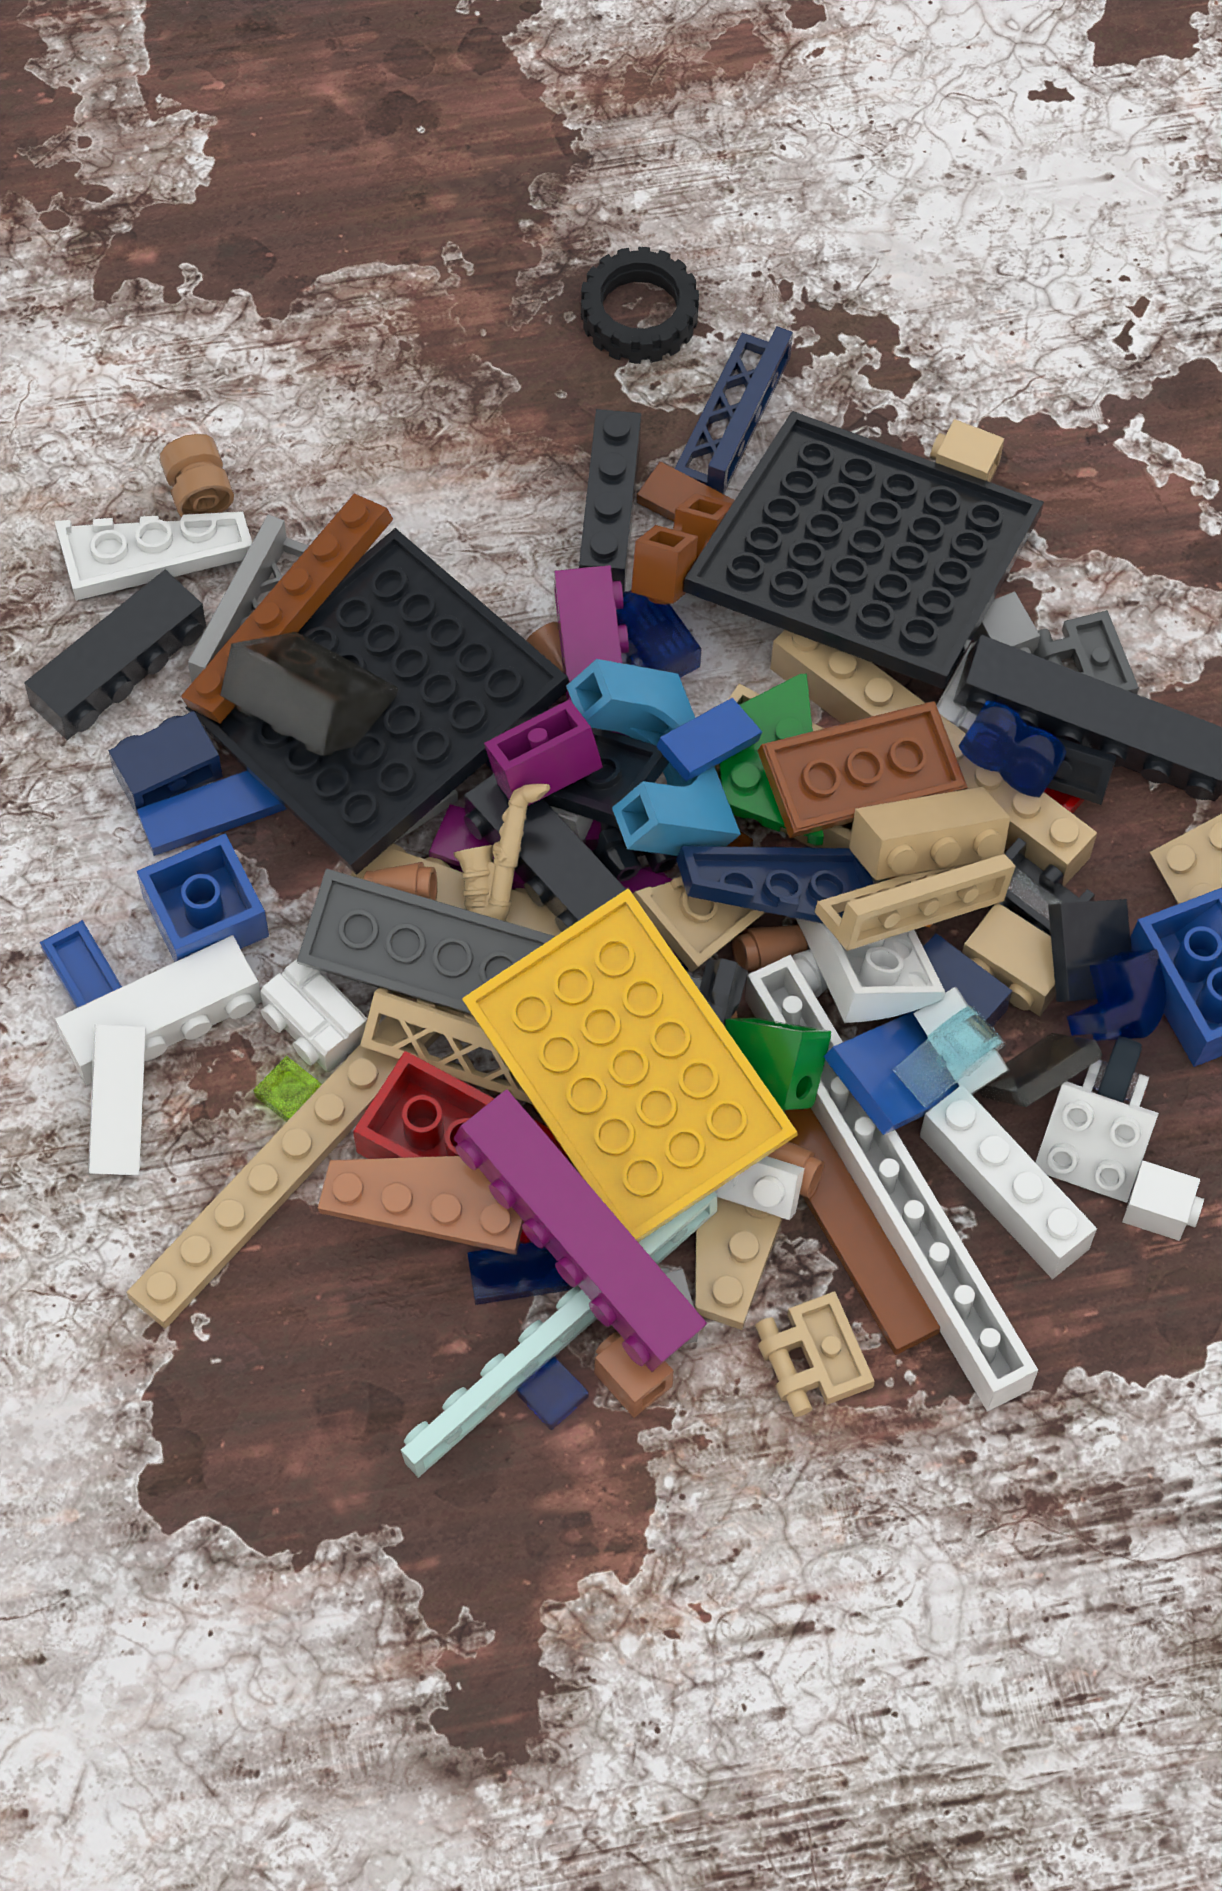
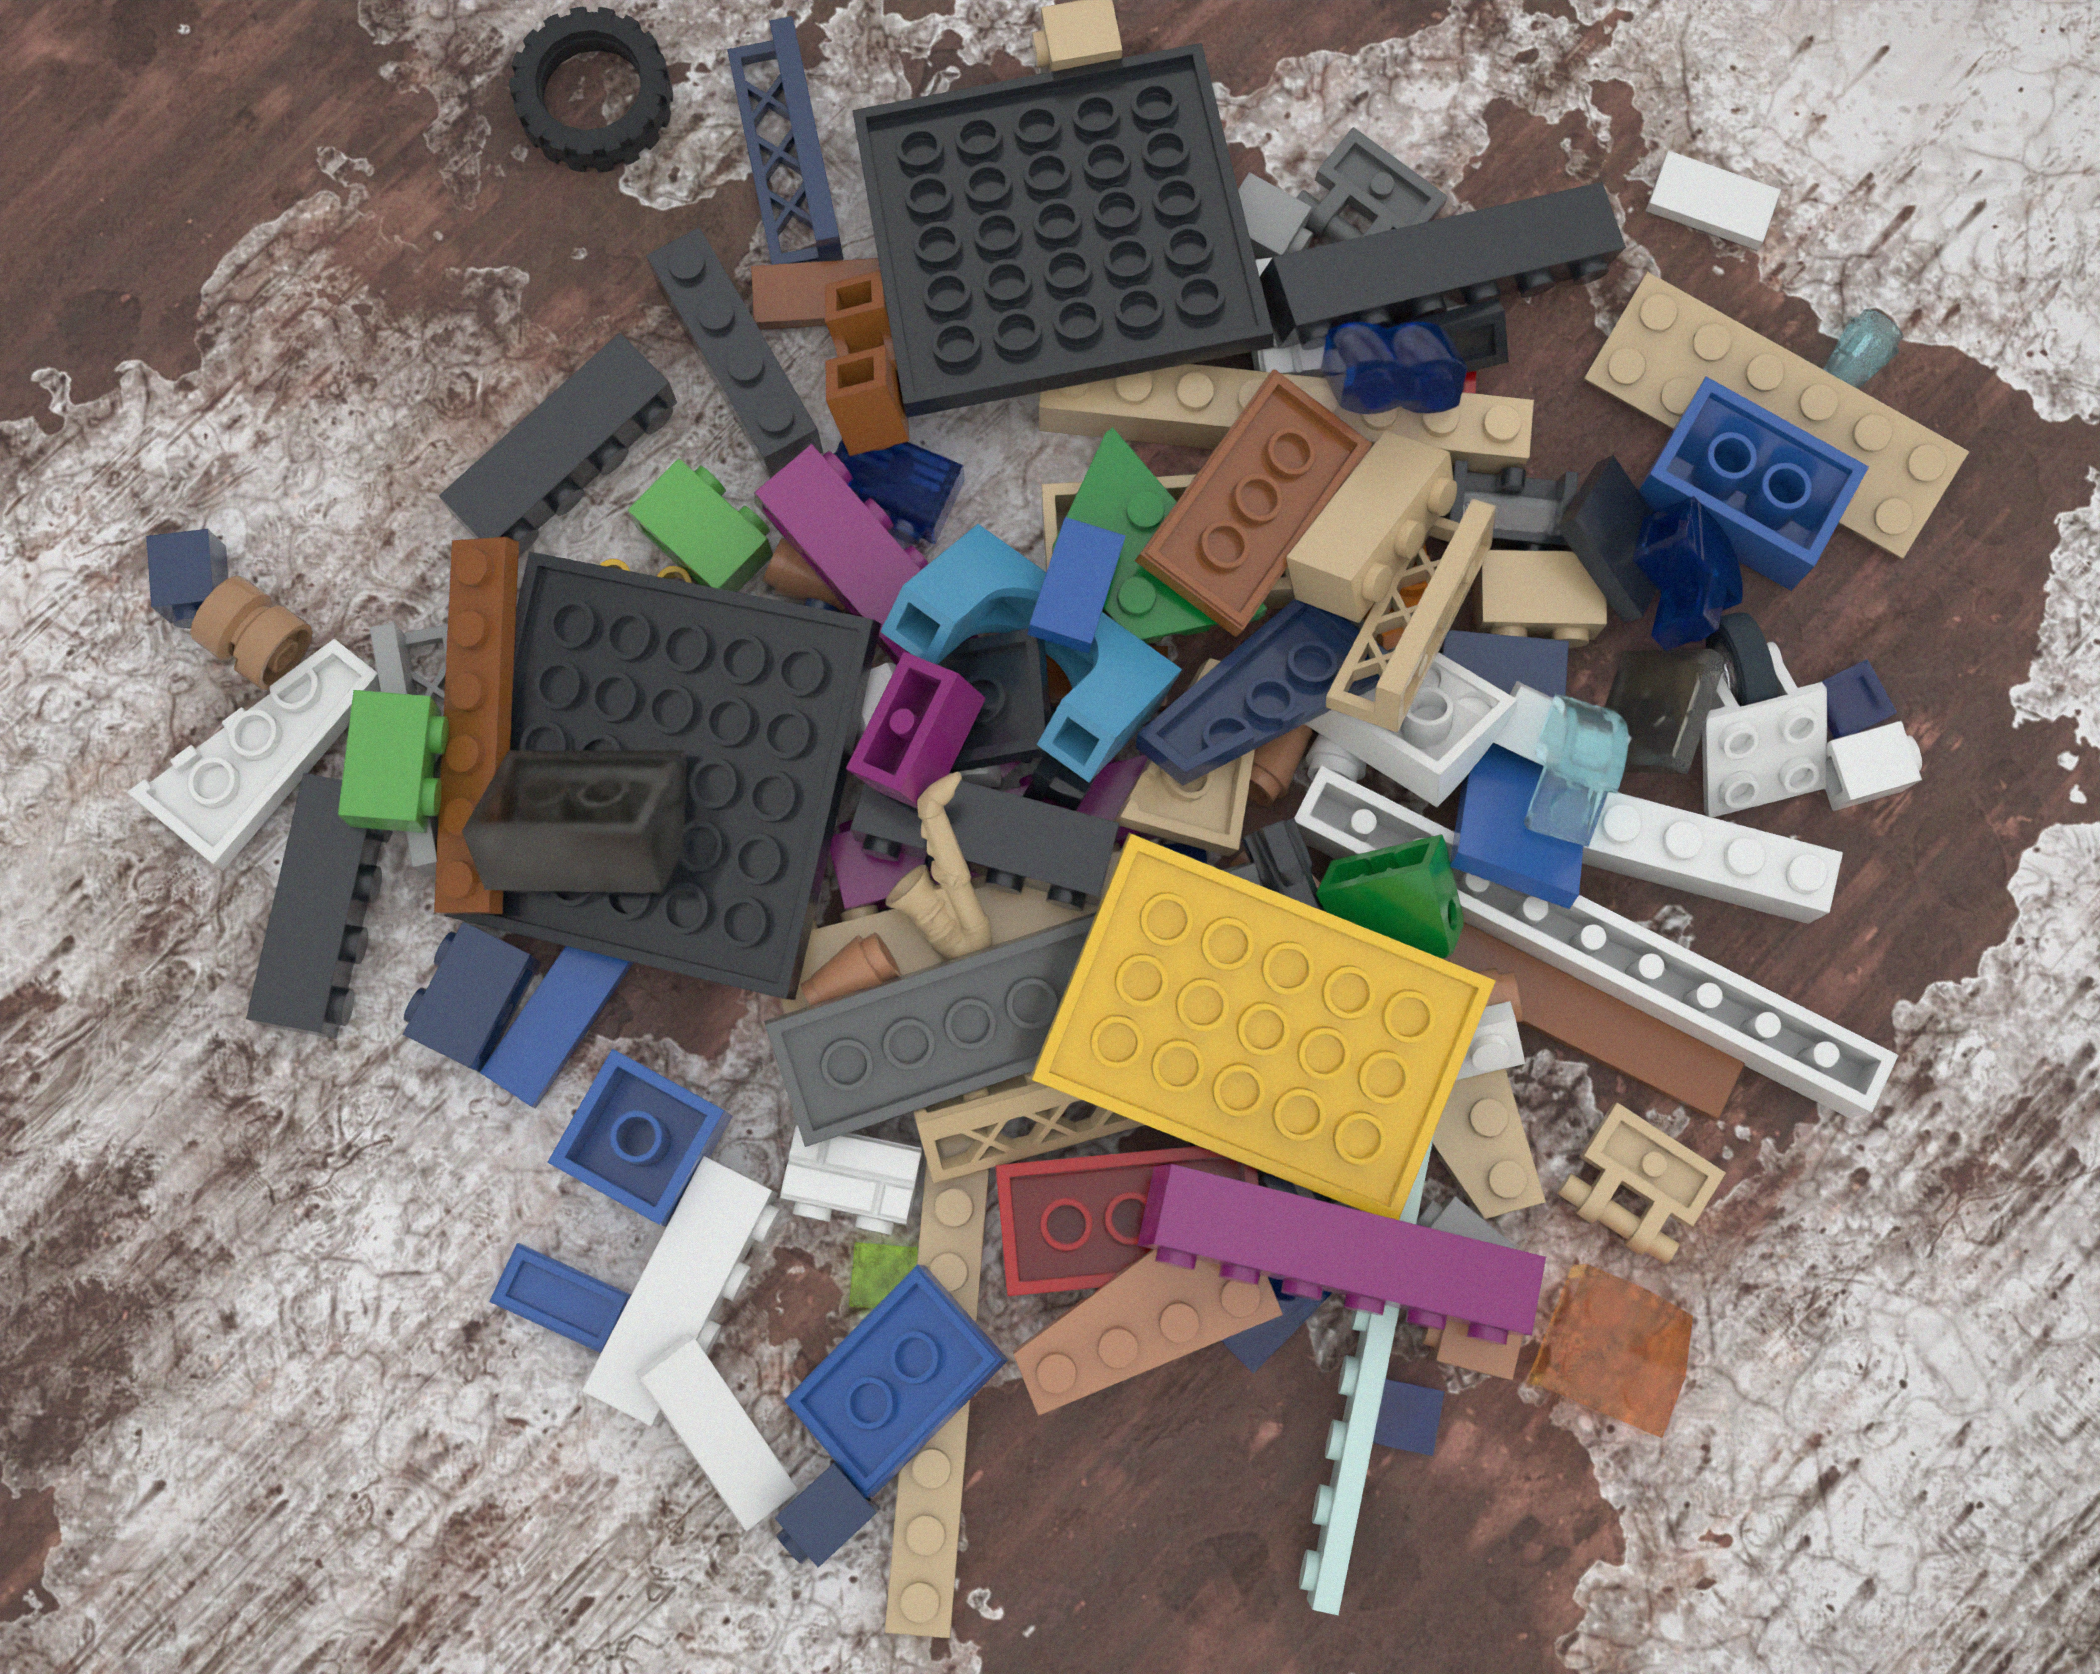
camera: 35 degrees left, 15 degrees up
none -> dark blue brick [146,529,229,629]
none -> bright green brick [338,690,449,833]
none -> black brick [439,333,677,555]
none -> bright green brick [628,458,773,592]
none -> dark blue brick [775,1462,881,1568]
none -> blue tile [784,1264,1009,1497]
none -> clear orange slope [1526,1264,1693,1438]
none -> clear blue tile [1821,659,1897,739]

